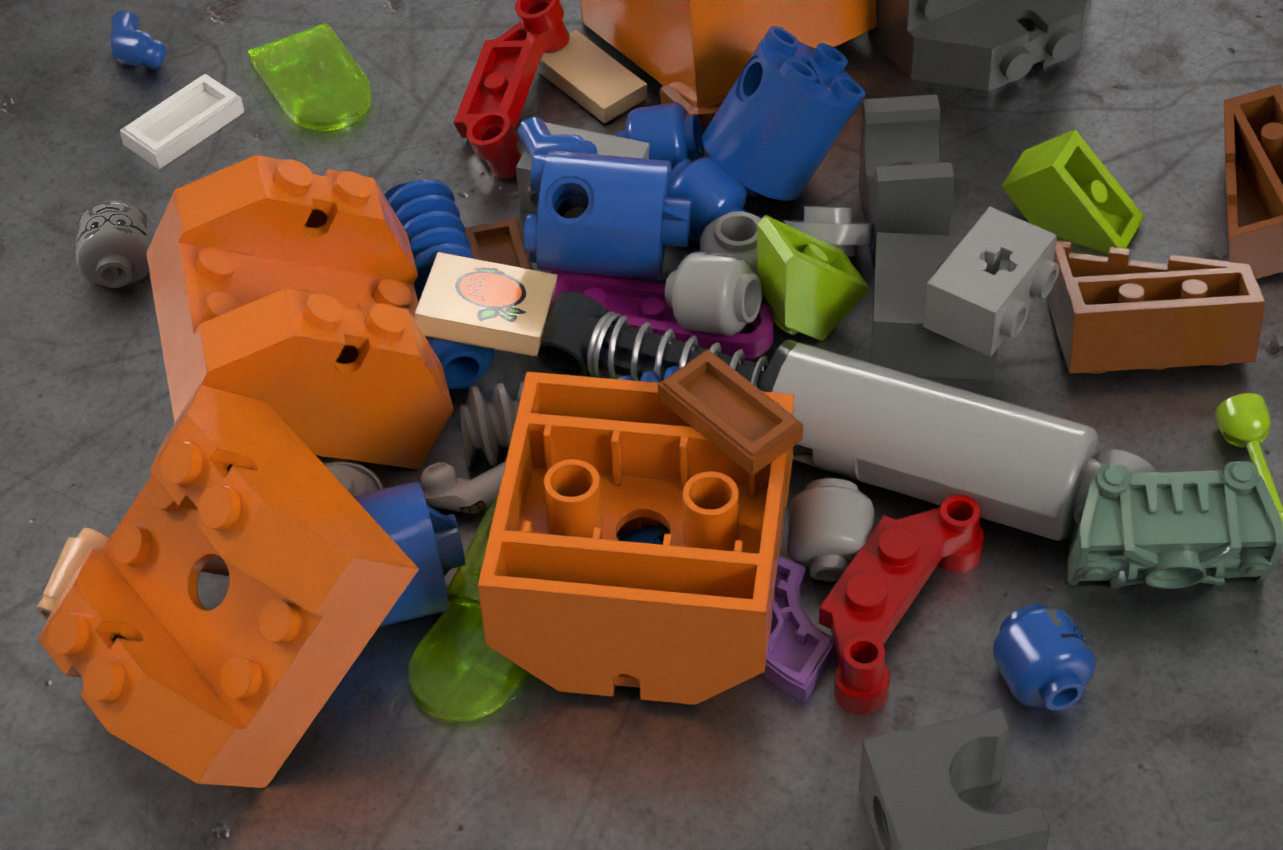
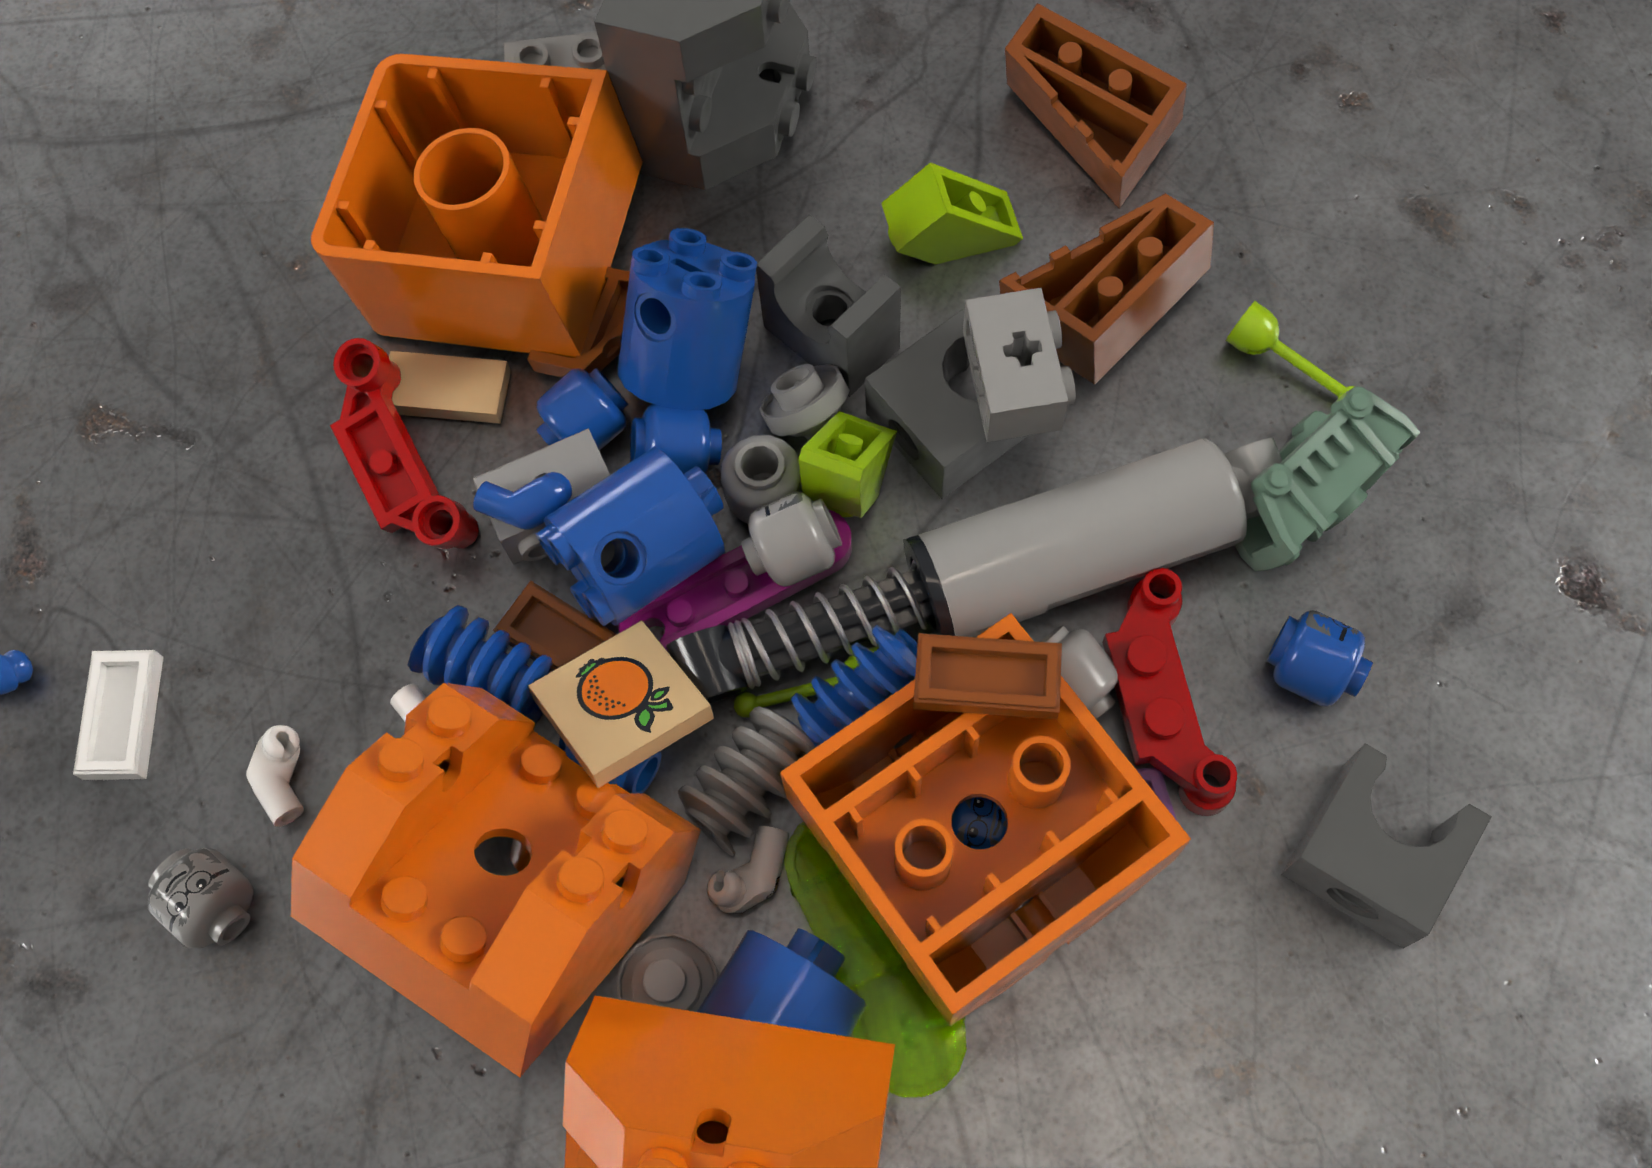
camera: 40 degrees left, 20 degrees up
clear neon green window [247,22,372,130] -> none

